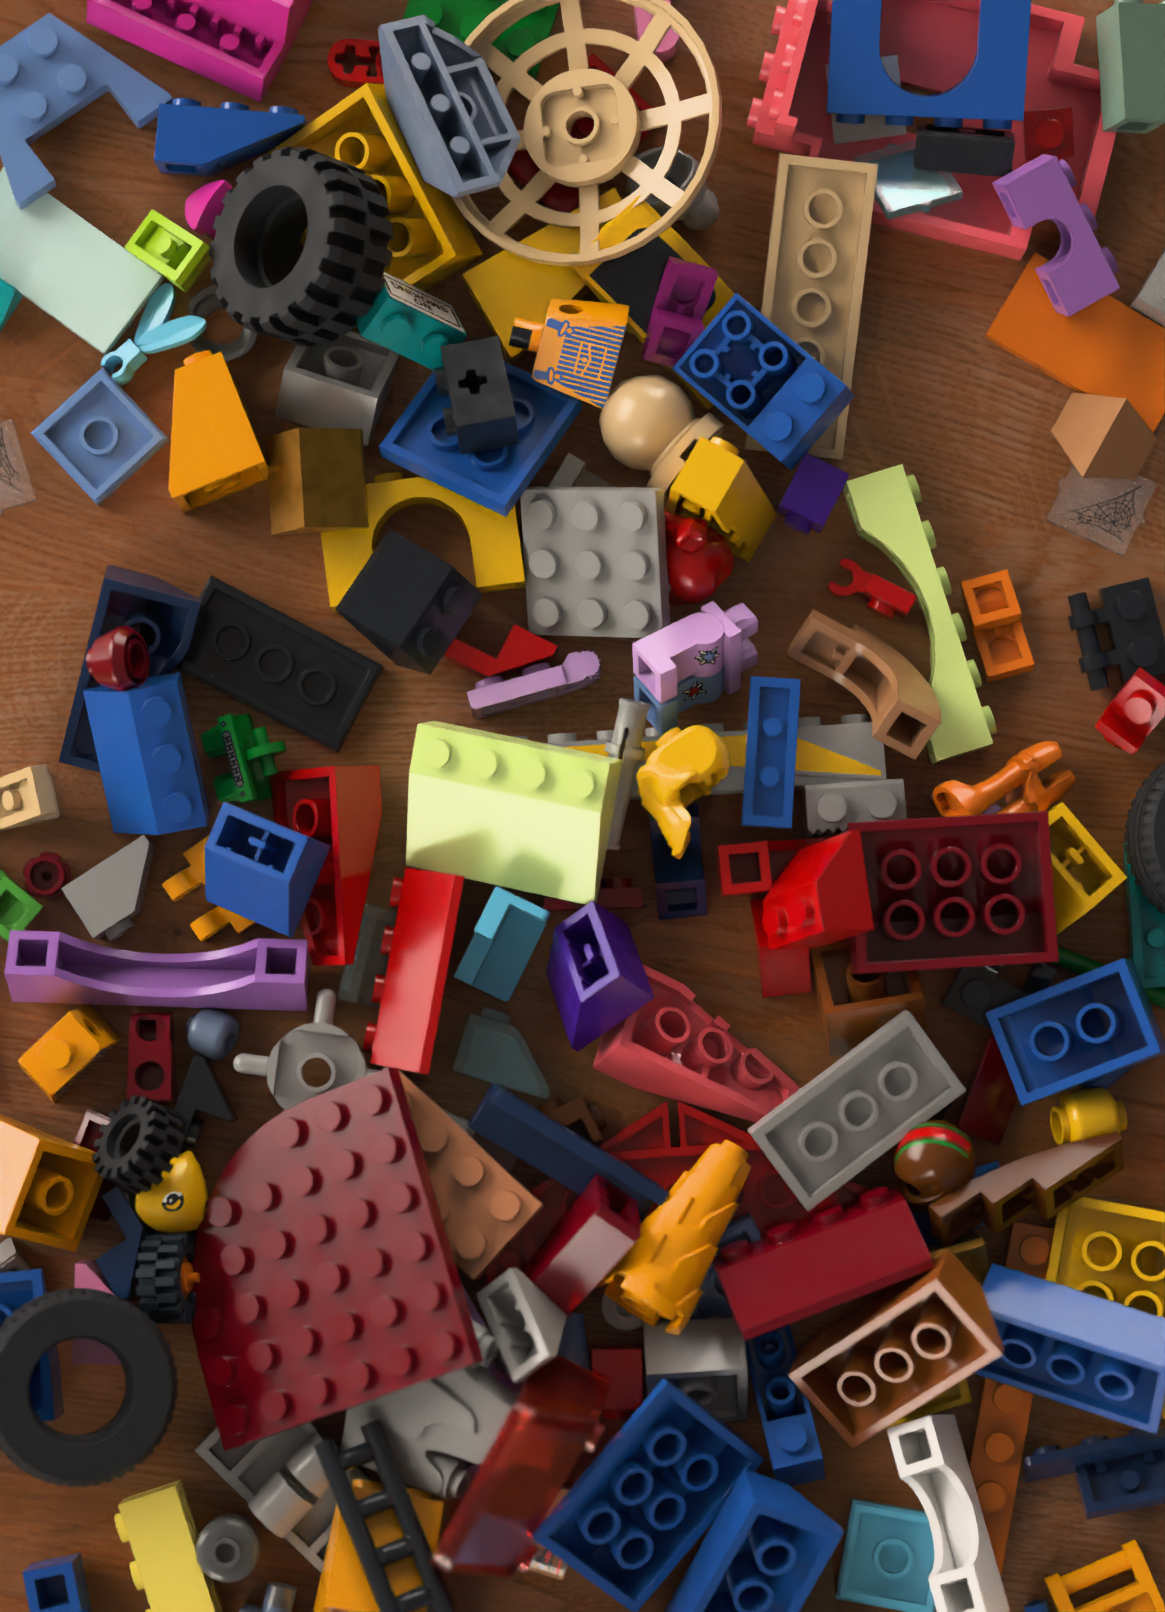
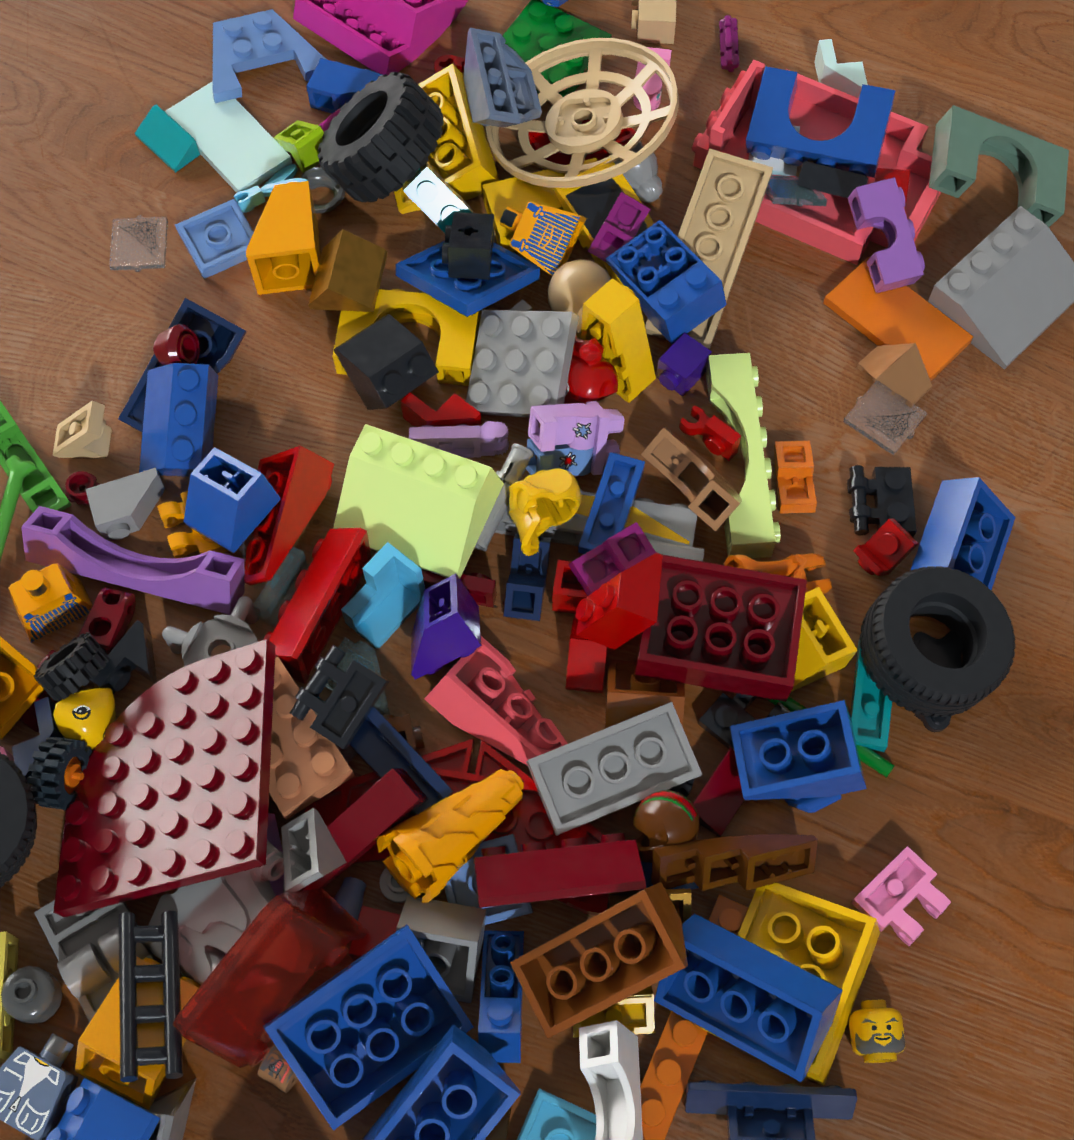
camera: 15 degrees right, 20 degrees down
black tile [176,576,384,753] -> none
sand blue piece [185,1008,240,1061] -> none
green hips [201,714,287,803] -> none
light grey slope [275,331,401,446] -> none
yellow head [1050,1087,1127,1145] -> none
none -> black plate [290,645,389,749]
none -> magenta slope [568,522,656,596]

